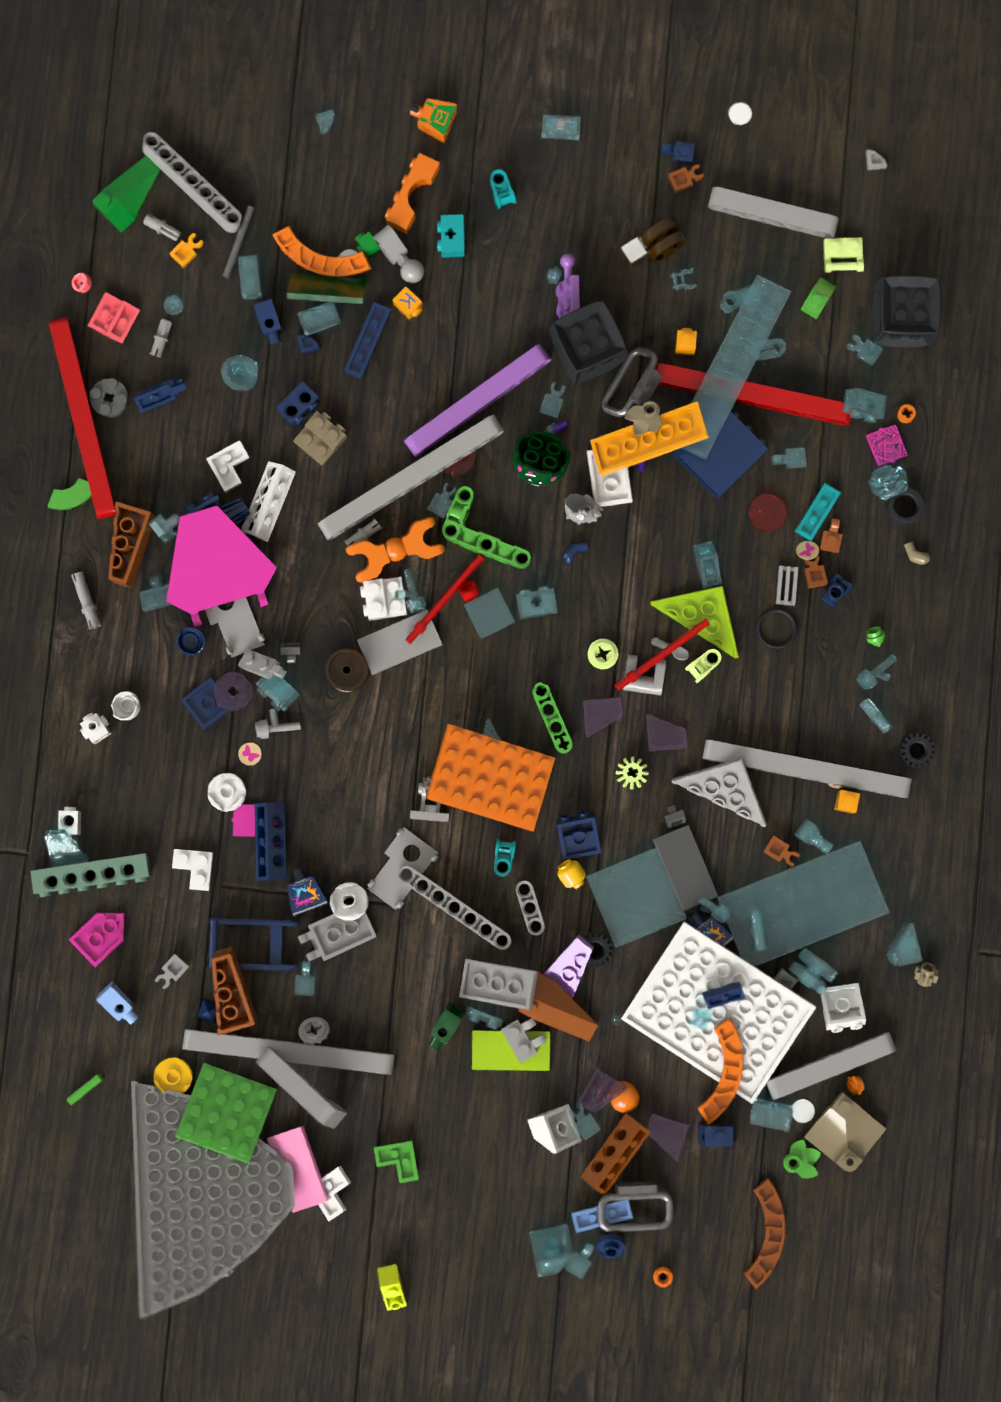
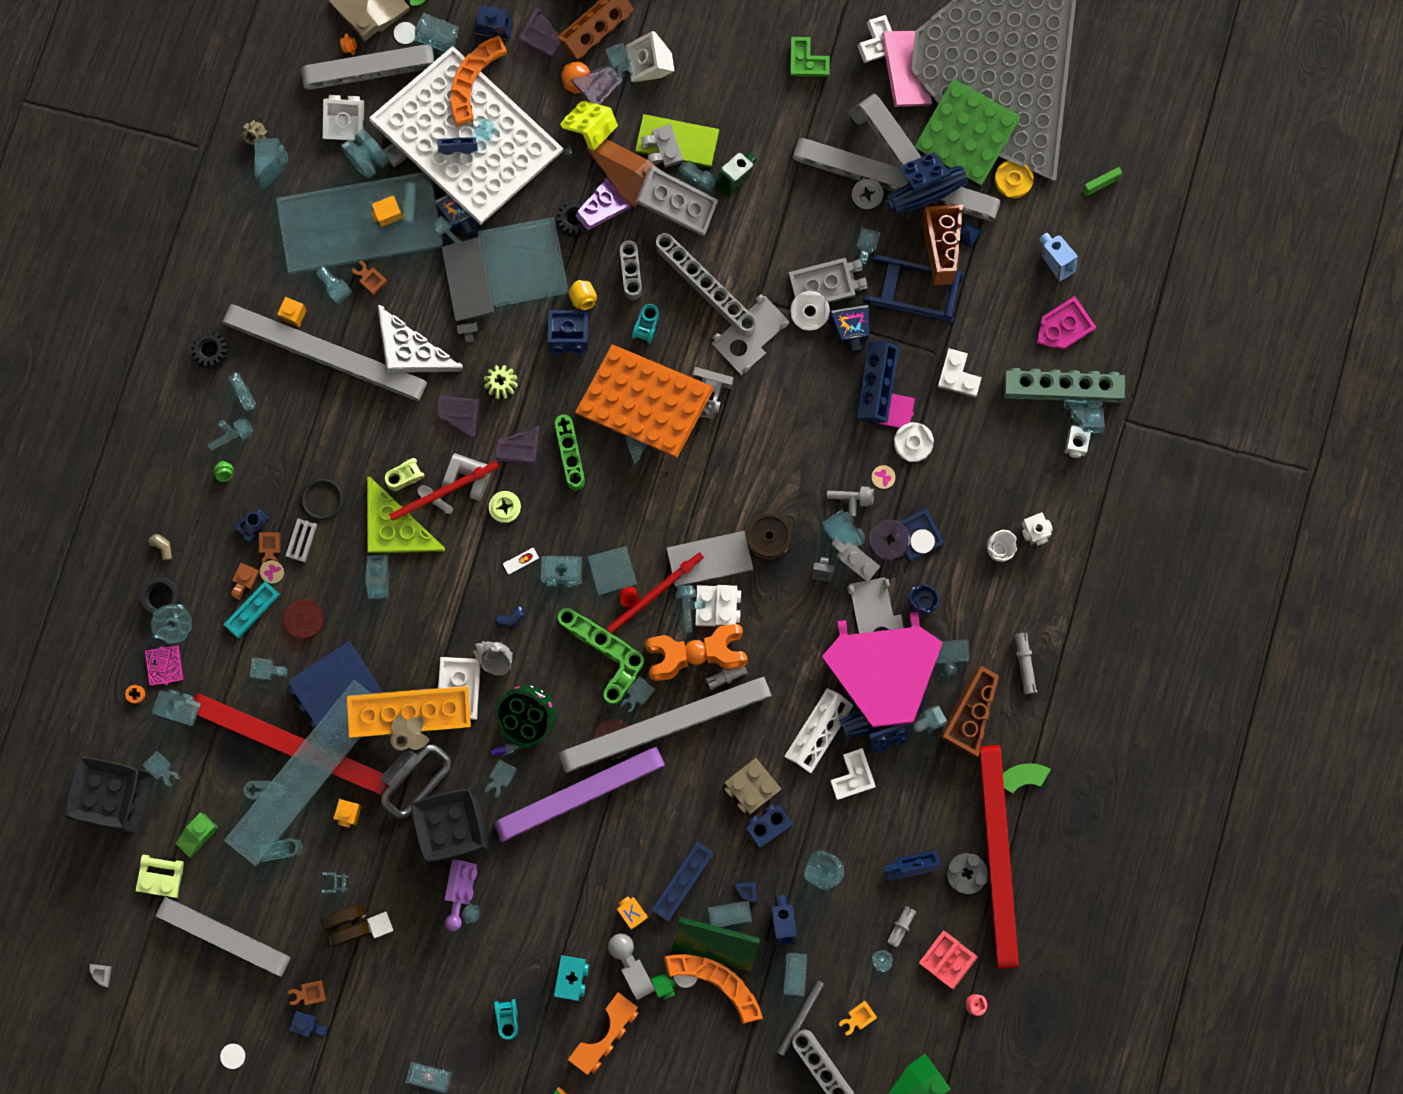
camera: 170 degrees left, 5 degrees down
light grey axle [143,213,180,241] -> none
light grey plate [155,954,190,989] -> none
none -> light orange brick [371,195,403,227]
none -> white sticker [503,548,539,574]
none -> neon yellow bracket [560,101,618,150]
none -> dark blue plate [886,152,968,213]
none -> white sticker [911,529,935,553]

